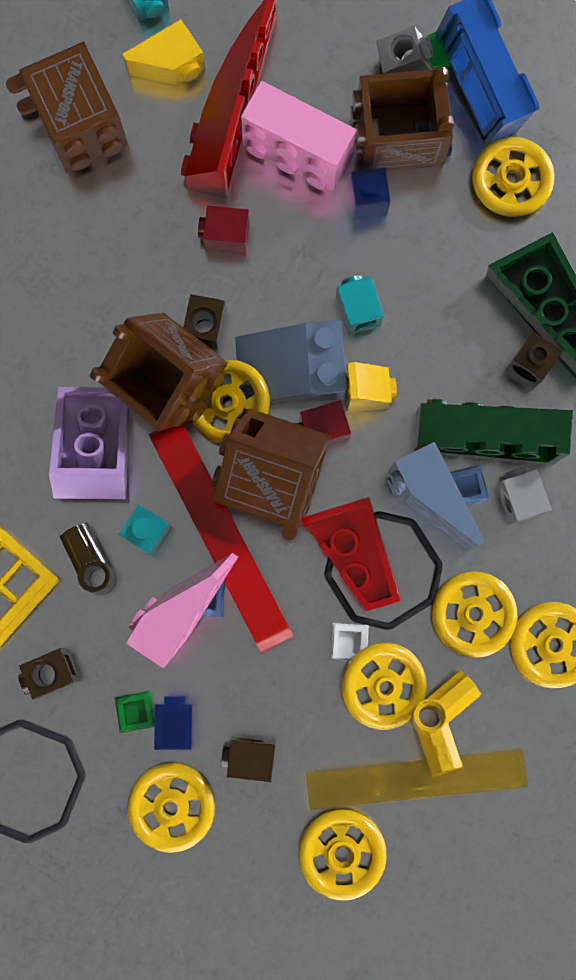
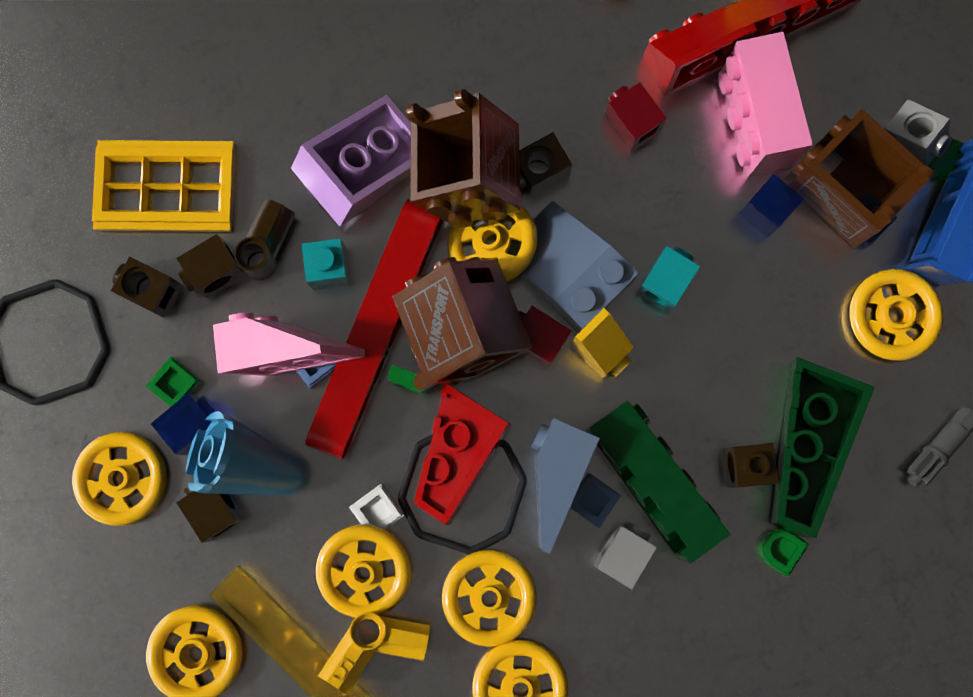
camera: 55 degrees right, 0 degrees up
none -> dark brown brick [176,234,245,297]
none -> dark azure cone [186,411,304,495]
none -> green tile [387,365,429,395]

